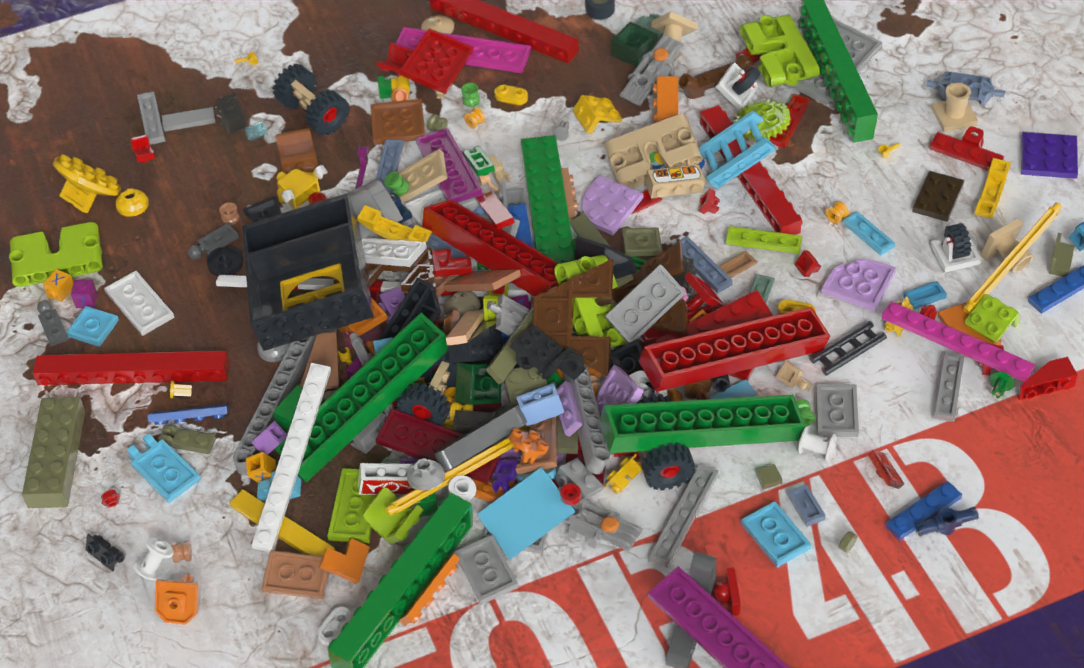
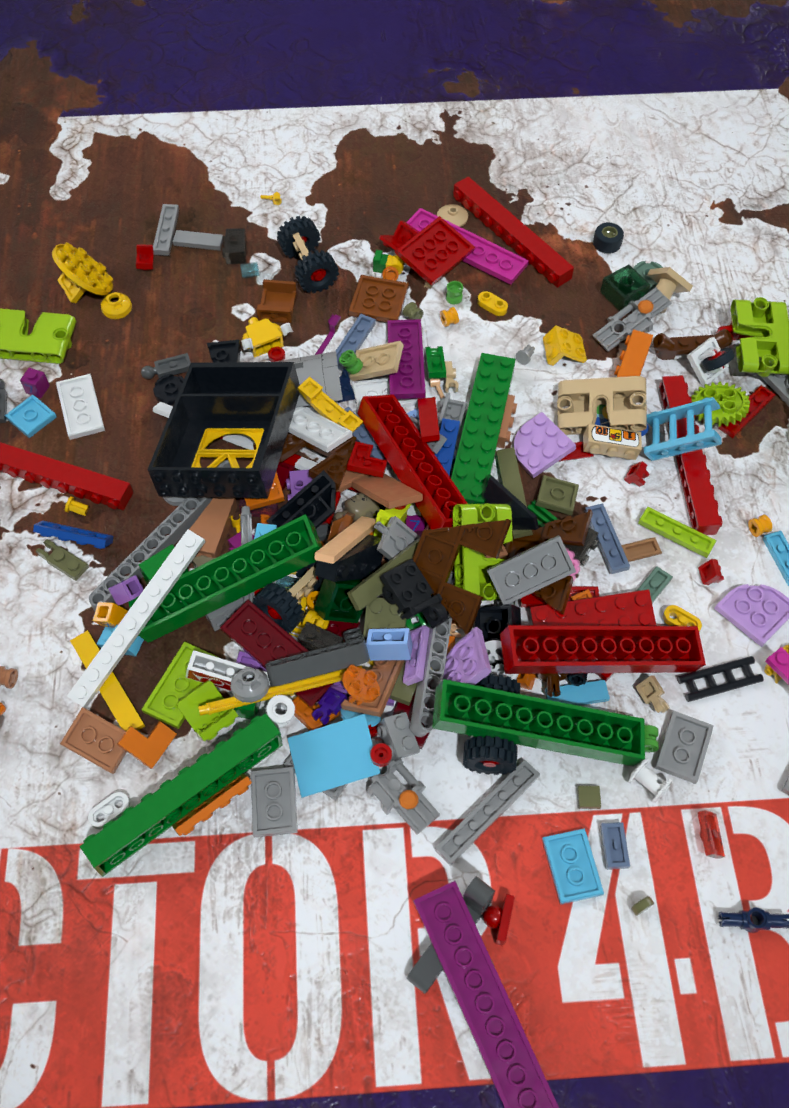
camera: 15 degrees right, 10 degrees up
light orange brick [43,269,74,302] -> none
medium azure tile [127,433,201,503] -> none
nougat wheel [219,202,240,225] -> none
yellow hinge [604,454,642,494] -> none
red tile [684,272,725,311] -> none
blue plate [885,481,962,541] -> none

